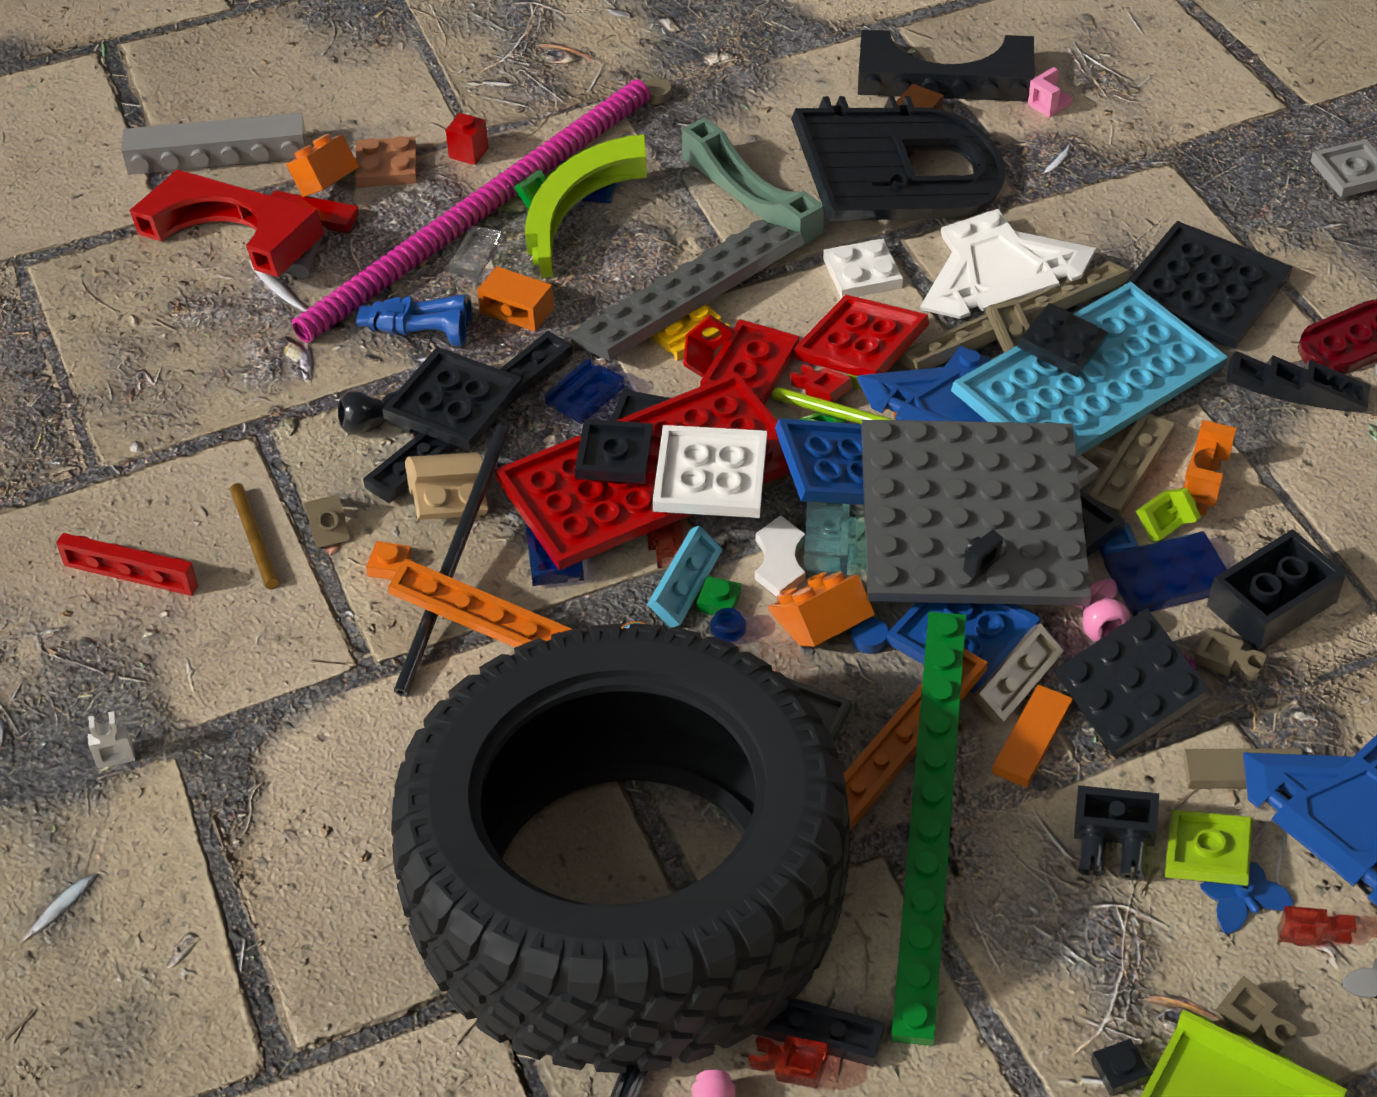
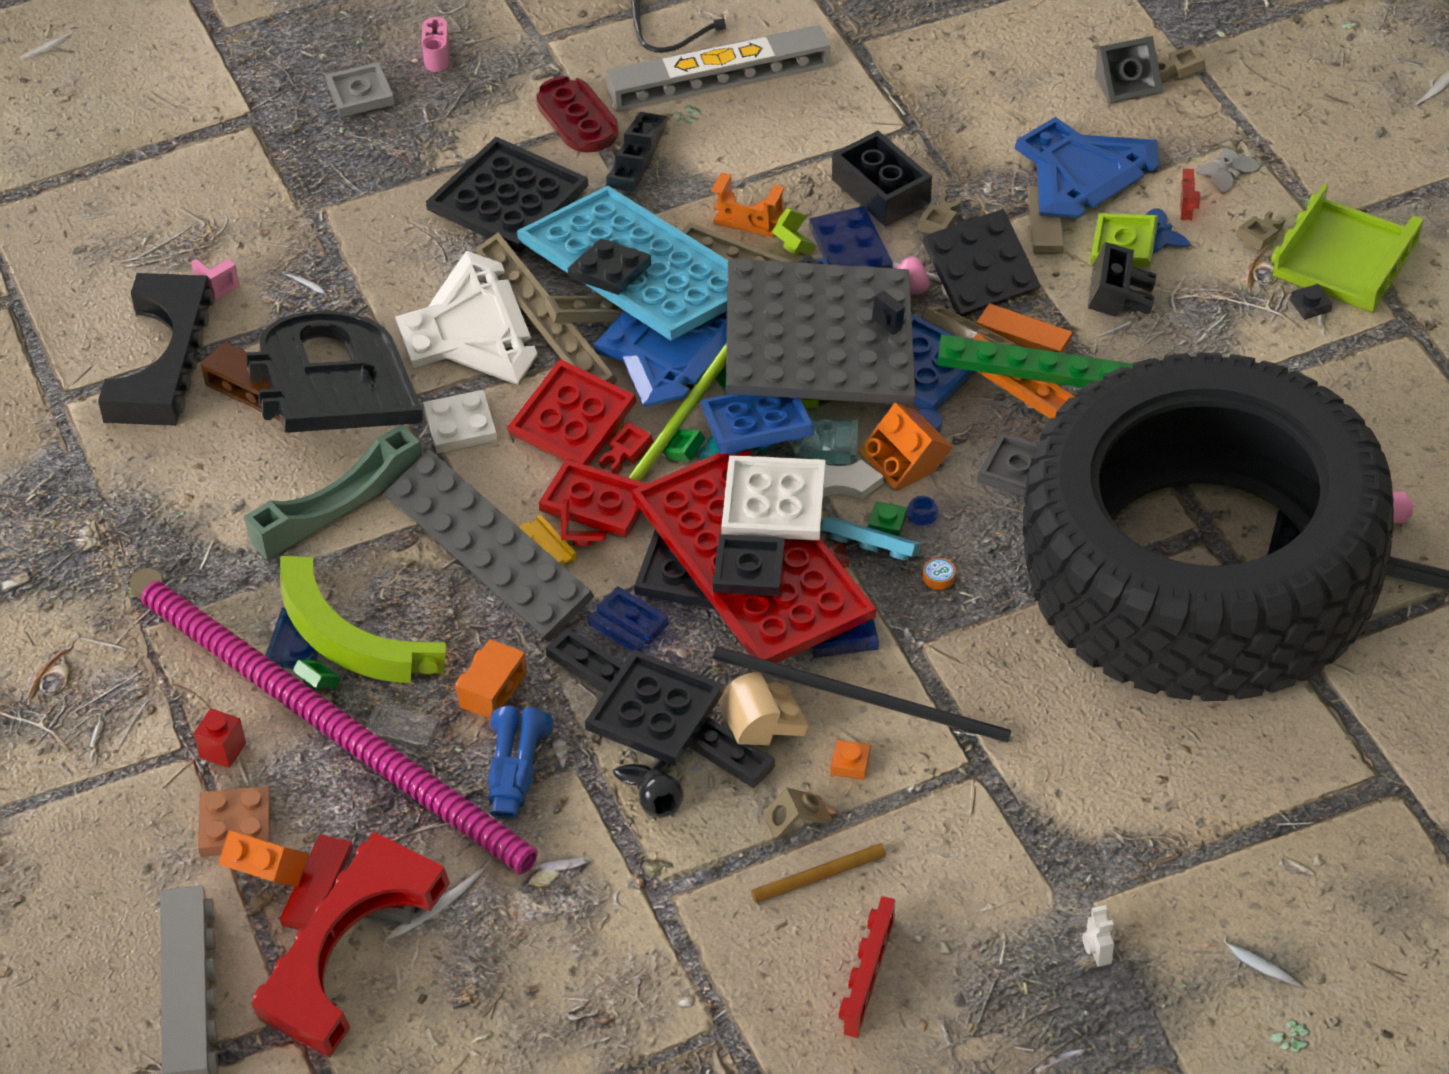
camera: 90 degrees left, 0 degrees up
orange plate [388,558,571,647] -> none

